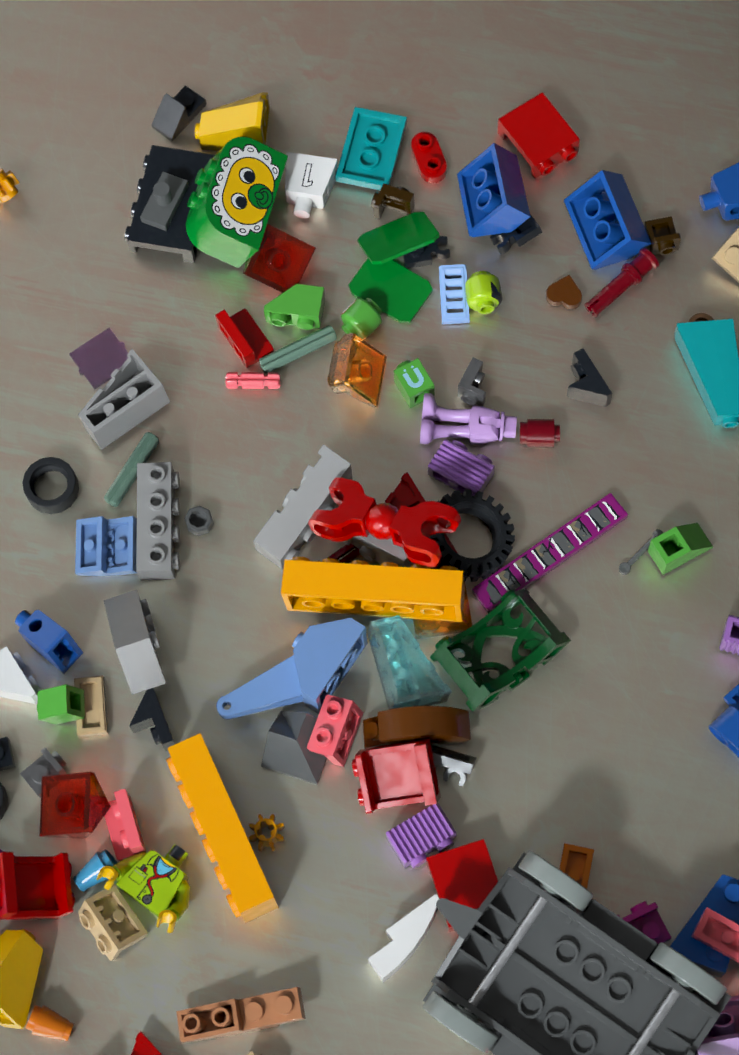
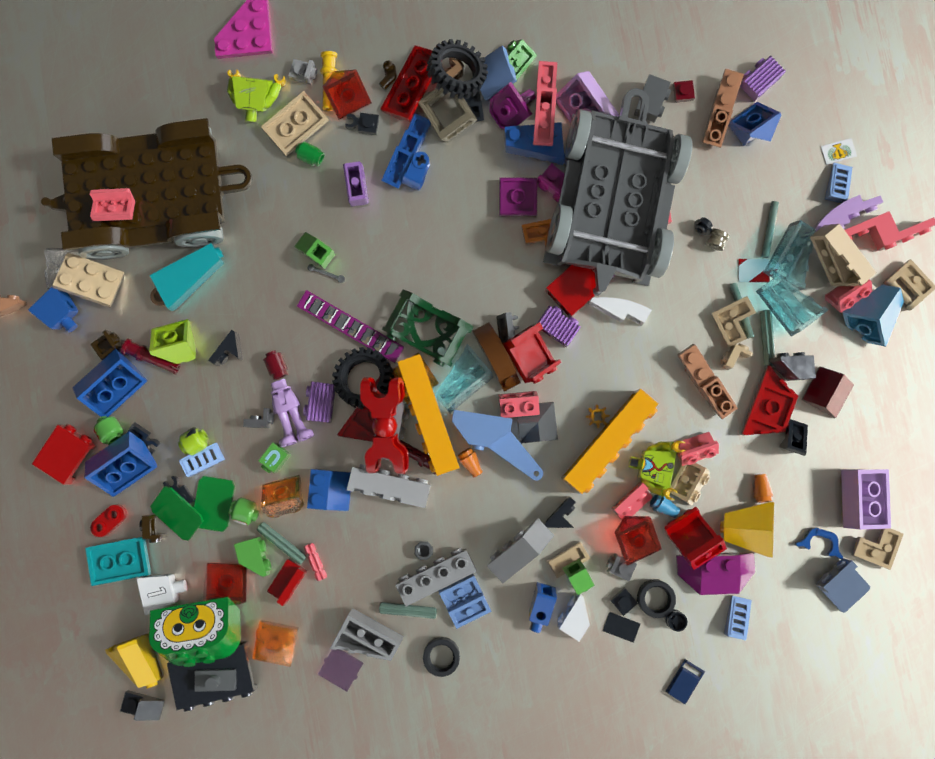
camera: 115 degrees left, 15 degrees up
reddish brown tile [546,275,582,310] -> none
none -> bright green head [94,416,124,445]
none -> lime slope [149,319,196,364]
none -> clear orange slope [252,620,299,667]
none -> blue slope [307,469,351,511]
none -> orange cone [458,448,483,478]
none -> magenta plate [499,178,537,216]
none -> coral bracket [675,432,719,466]

